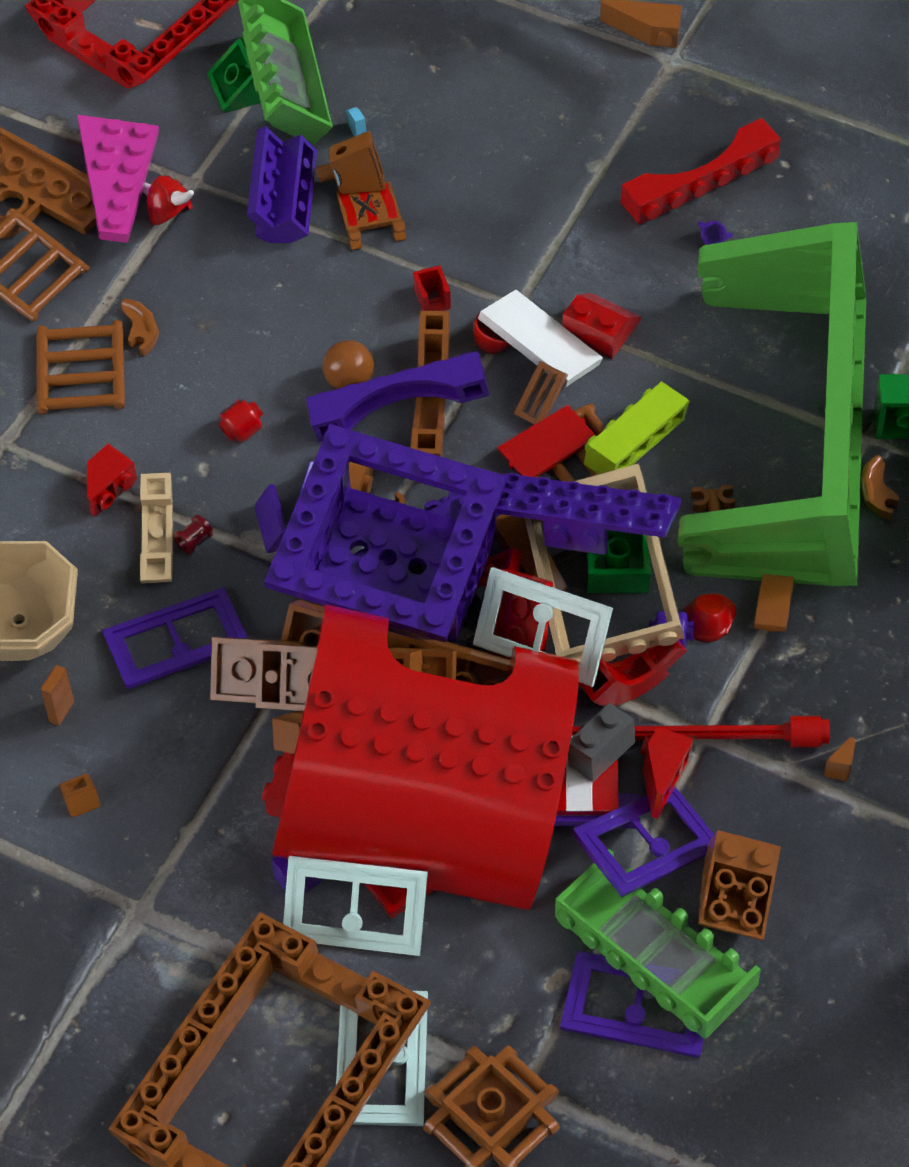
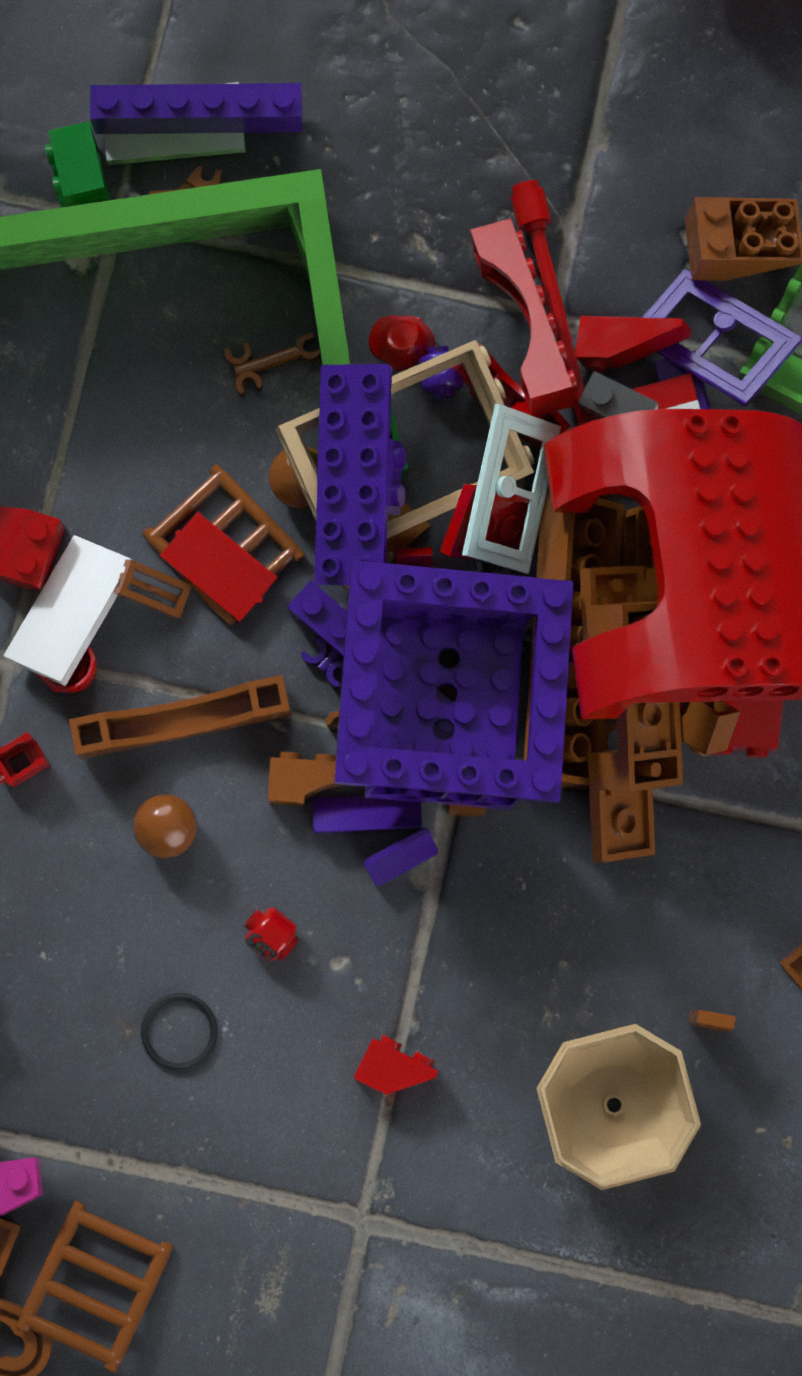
camera: 105 degrees left, 25 degrees up
dark orange bar [36,320,125,415] -> none
dark purple door [102,587,248,690] -> none
dark orange piece [121,298,159,357] -> none
tan slope [140,473,173,583] -> none
dark red bush [173,514,214,555] -> none
dark purple arch [306,351,490,442] -> none
lime brick [584,381,689,475] -> none
dark orange slope [754,574,794,632] -> none
dark orange slope [824,737,856,781] -> none
none -> black tyre [141,993,218,1071]
none -> arch [470,218,578,417]

